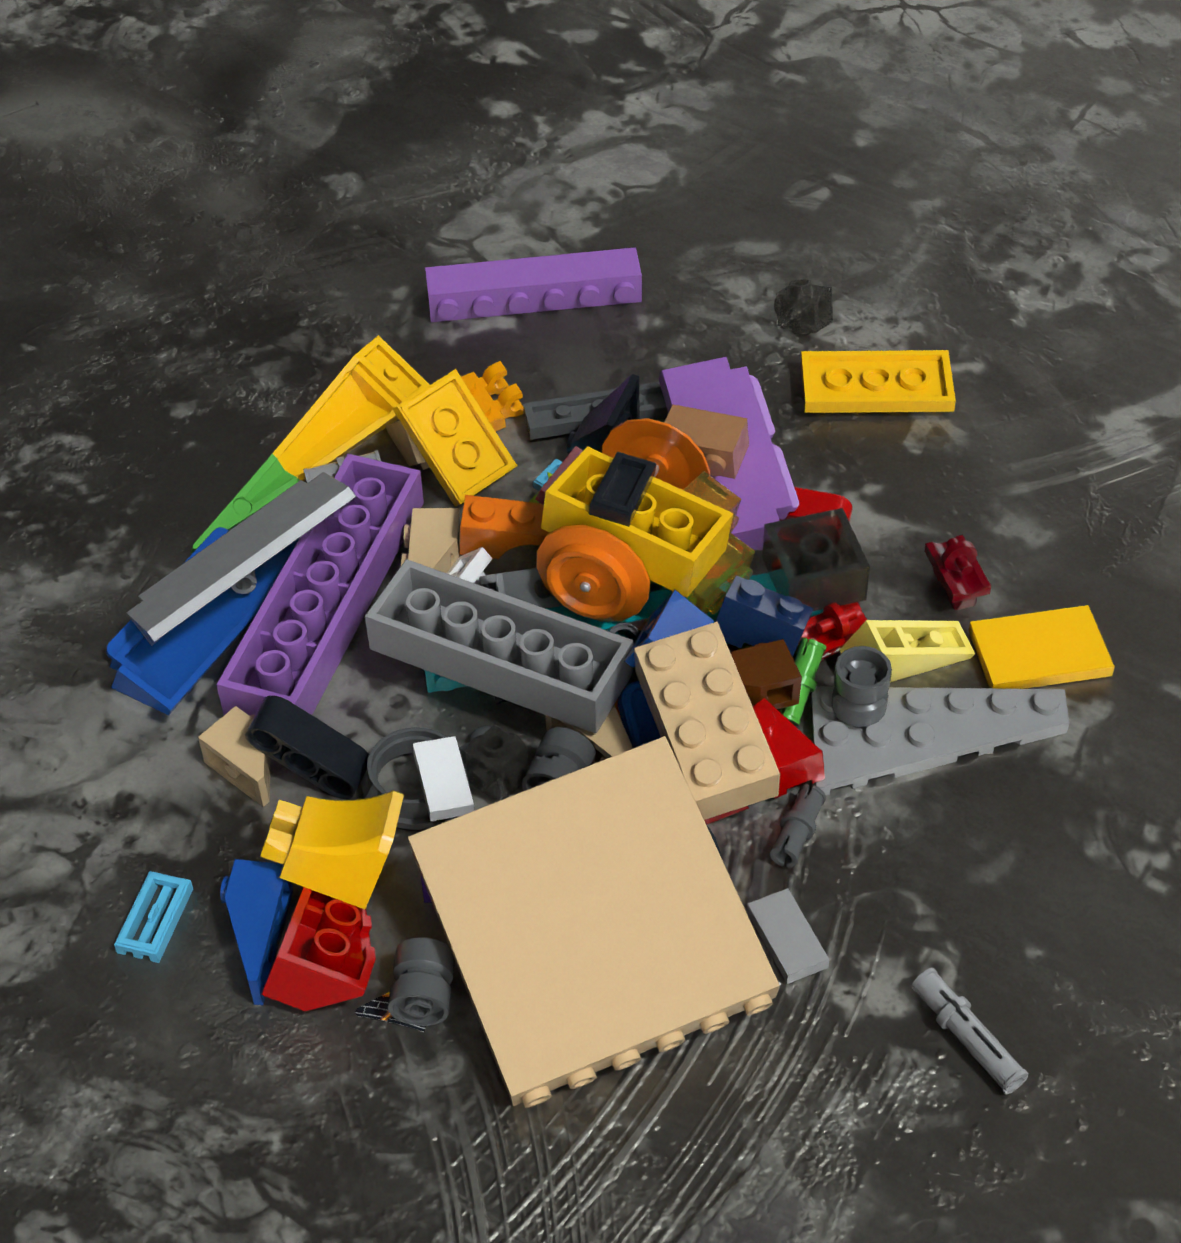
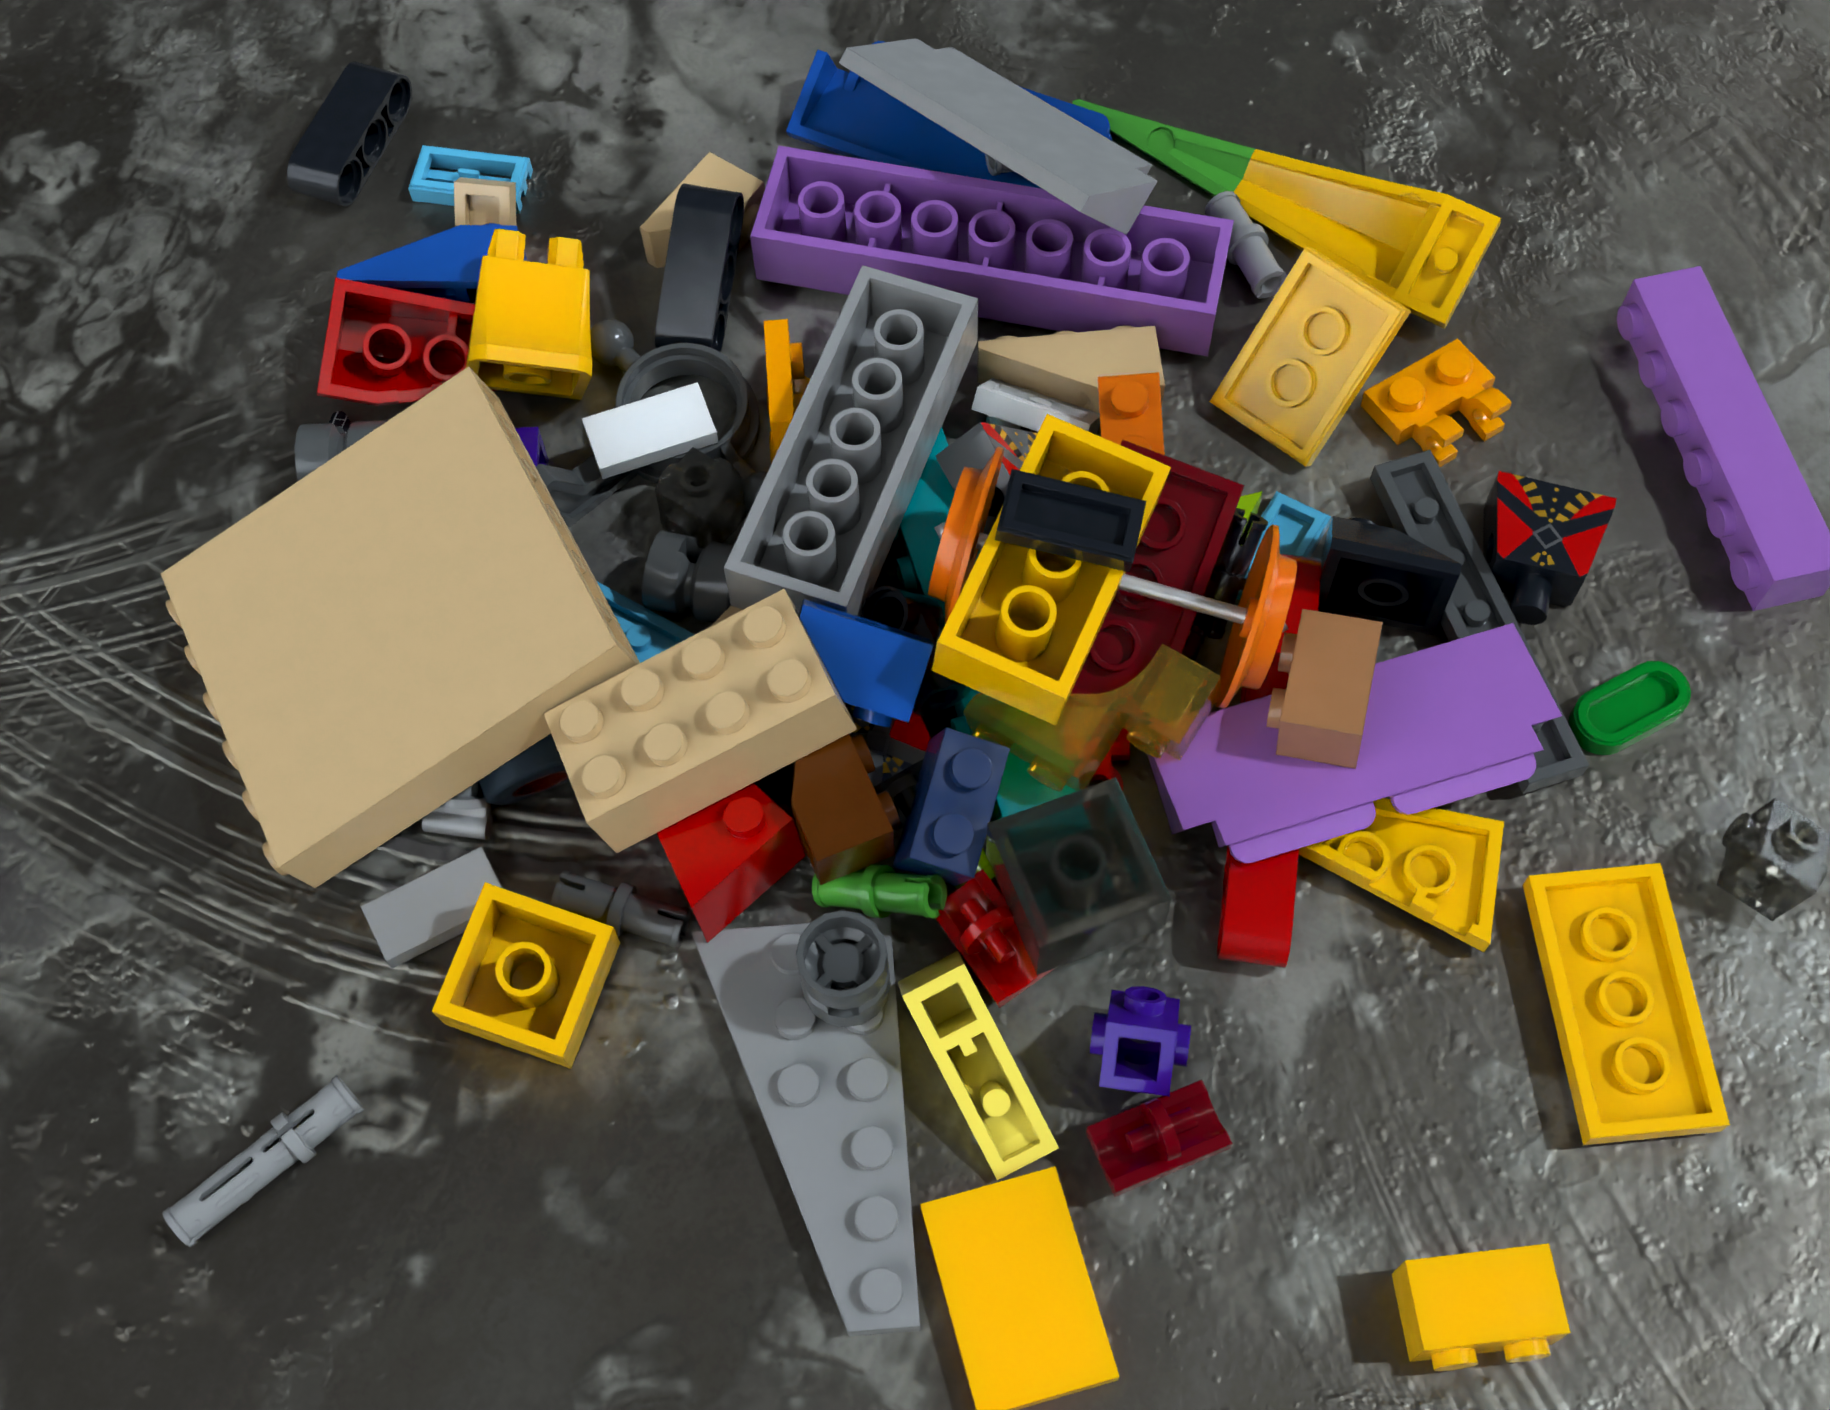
camera: 85 degrees right, 15 degrees up
none -> black beam [287,61,412,207]
none -> yellow brick [432,882,620,1069]
none -> tan plate [454,177,516,227]
none -> light orange plate [764,319,810,464]
none -> dark purple brick [1089,986,1191,1096]
none -> yellow wing [1299,798,1504,953]
none -> yellow brick [1392,1243,1571,1371]
none -> torso [1483,471,1617,625]
none -> green tile [1568,661,1691,755]

